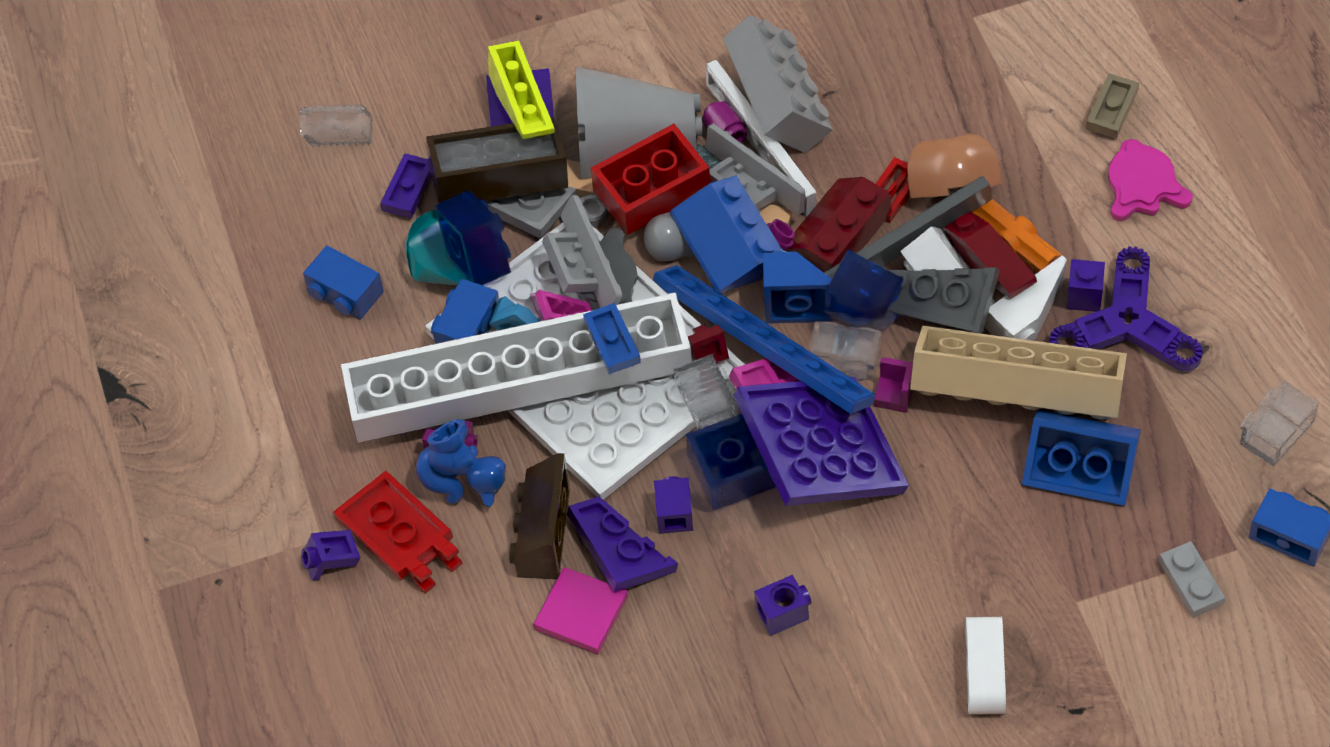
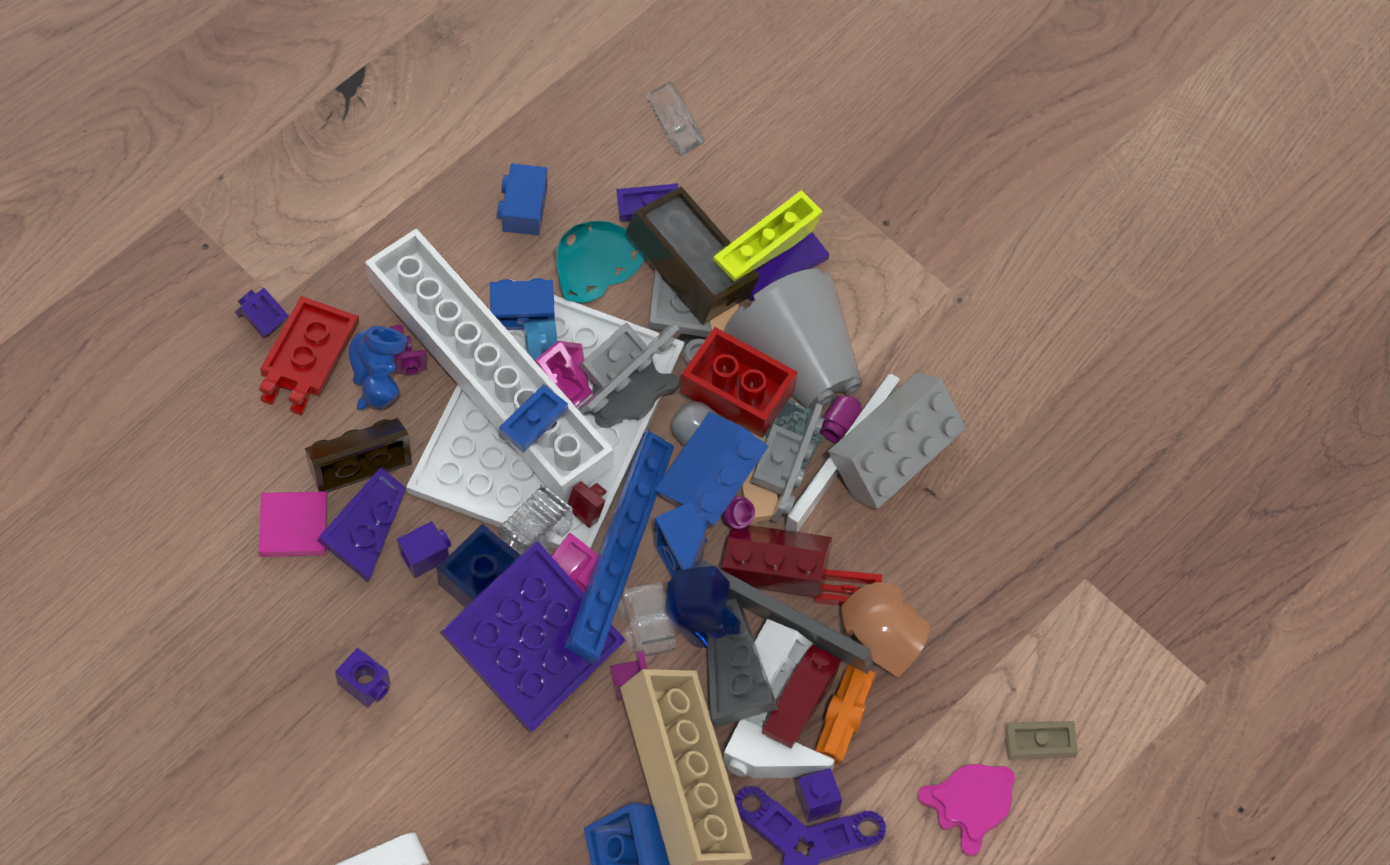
camera: 55 degrees right, 5 degrees up
clear blue brick [434,190,511,285] -> none

